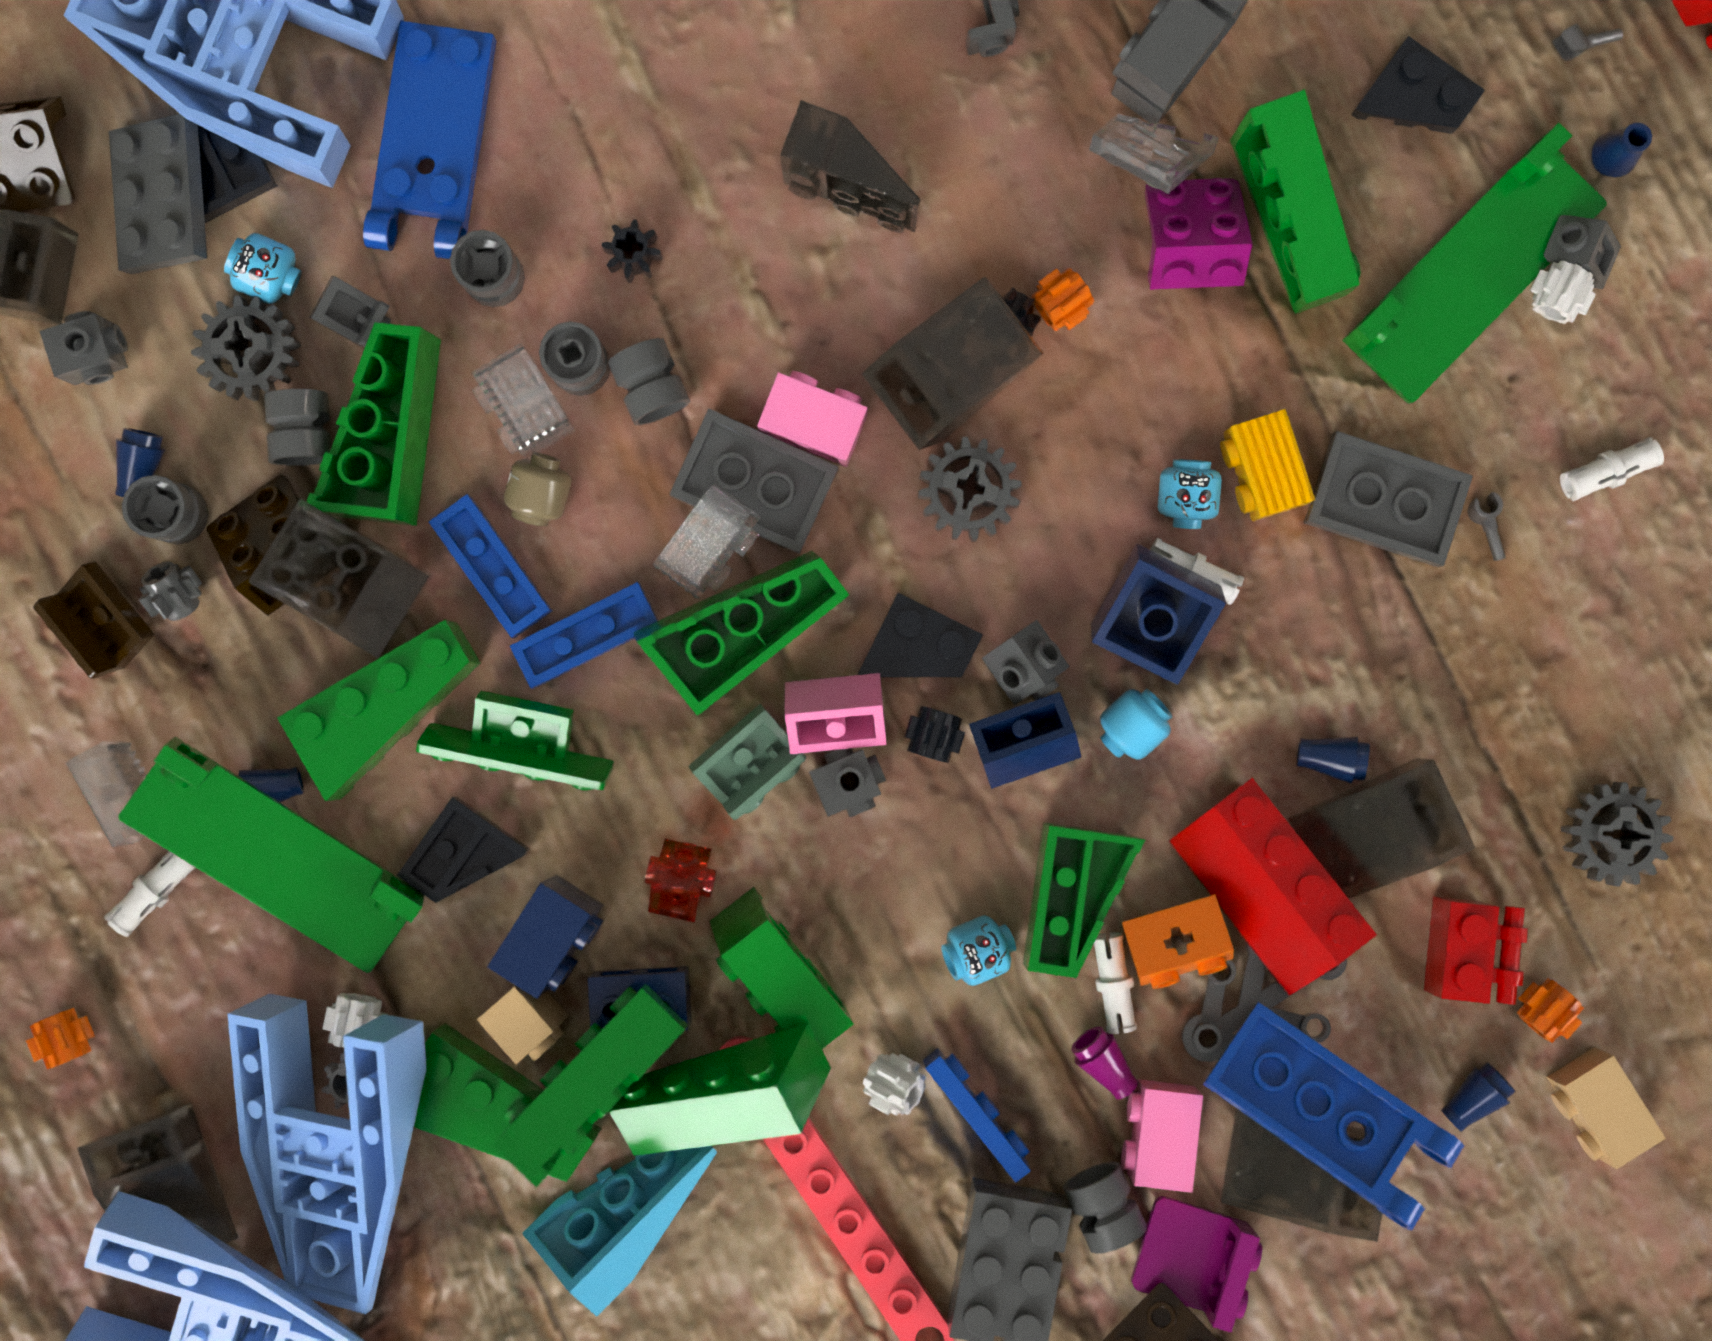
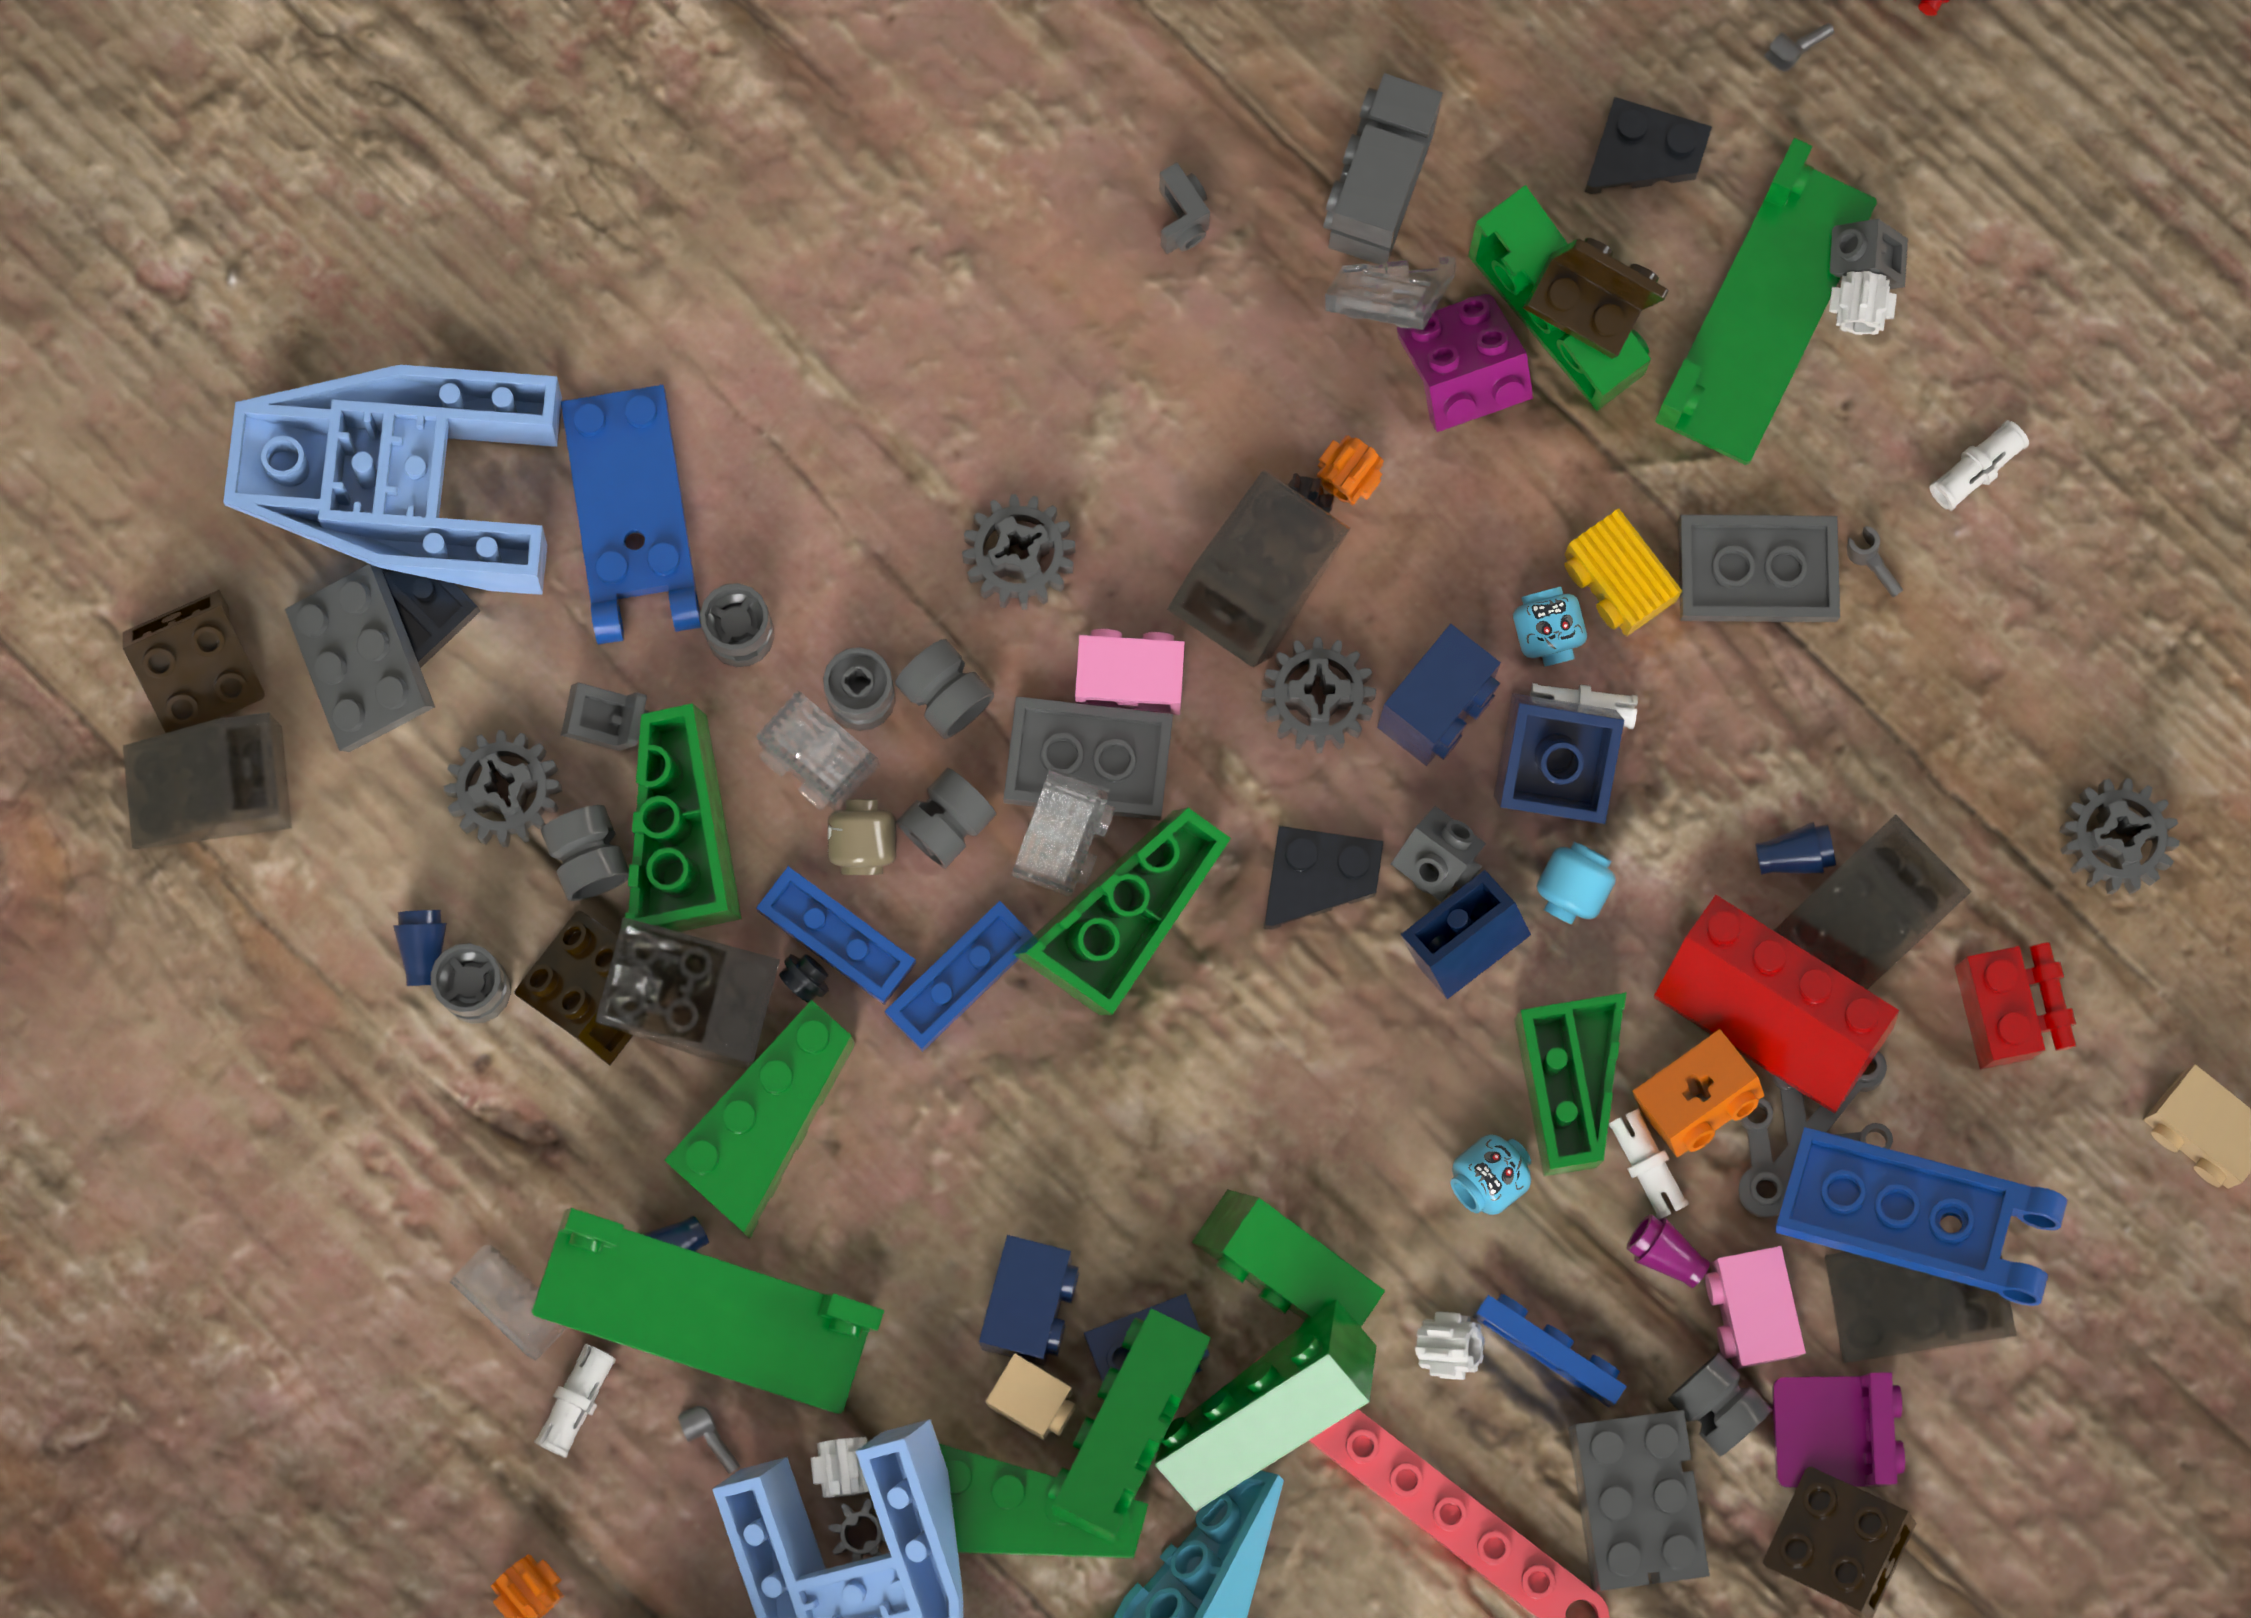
camera: 20 degrees left, 10 degrees down
dark brown bracket [33,561,155,679] -> none
dark grey brick [39,311,128,385] -> none
dark grey gear [138,561,202,621] -> none
medium azure head [224,233,302,304] -> none
black wing [397,796,530,903] -> none
green bracket [416,690,614,791] -> none
black gear [602,219,663,283] -> none
clear red brick [645,838,717,923] -> none
sand green bracket [689,703,806,820] -> none
clear smoke slope [780,100,921,233] -> none
bright pink brick [785,673,887,754] -> none
dark grey brick [809,748,886,817] -> none
black gear [904,706,965,763] -> none
dark blue cone [1441,1062,1516,1132] -> none
orange gear [1516,978,1584,1043] -> none
dark blue cone [1592,123,1652,177] -> none
none -> flat silver hand [678,1406,740,1474]
none -> black plate [779,954,829,1003]
none -> dark grey wheel [896,768,997,869]
none -> dark grey gear [962,494,1076,610]
none -> dark blue brick [1377,623,1501,766]
none -> dark brown bracket [1523,238,1669,359]

